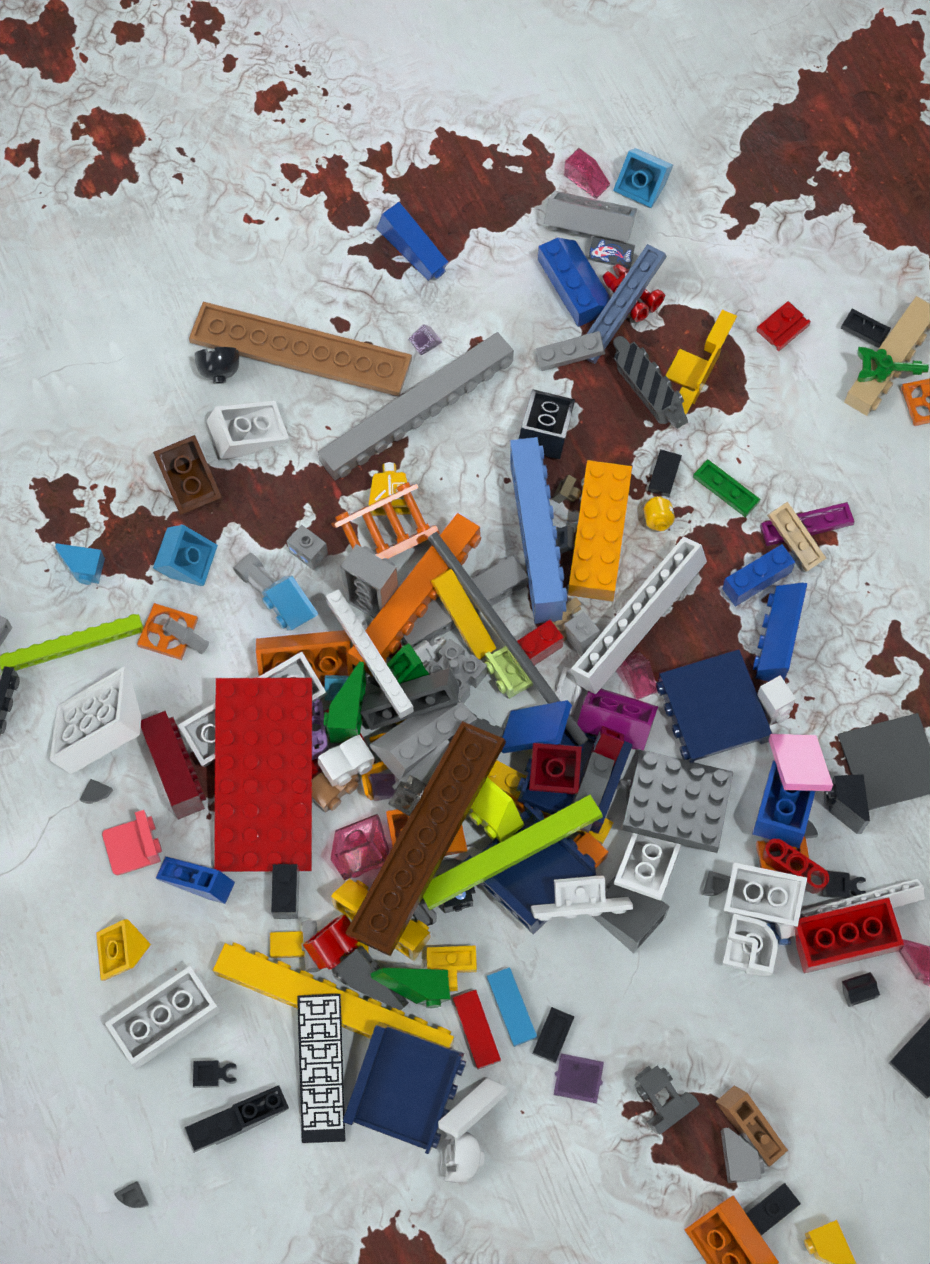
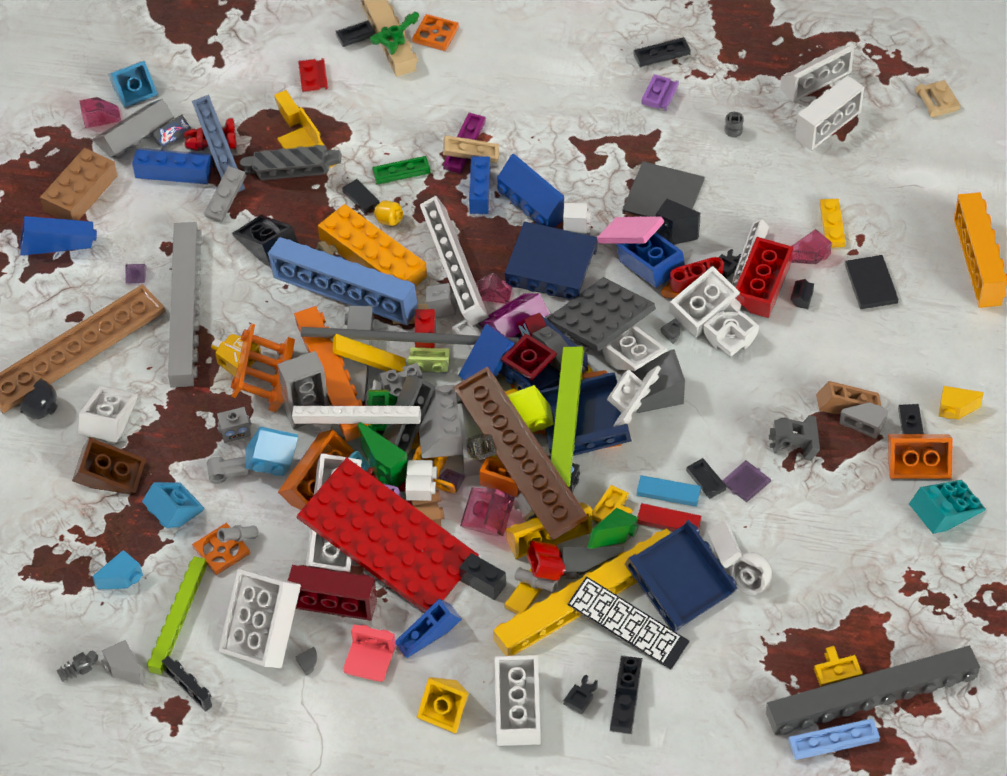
camera: 55 degrees left, 15 degrees down
none -> medium nougat brick [40,148,118,220]

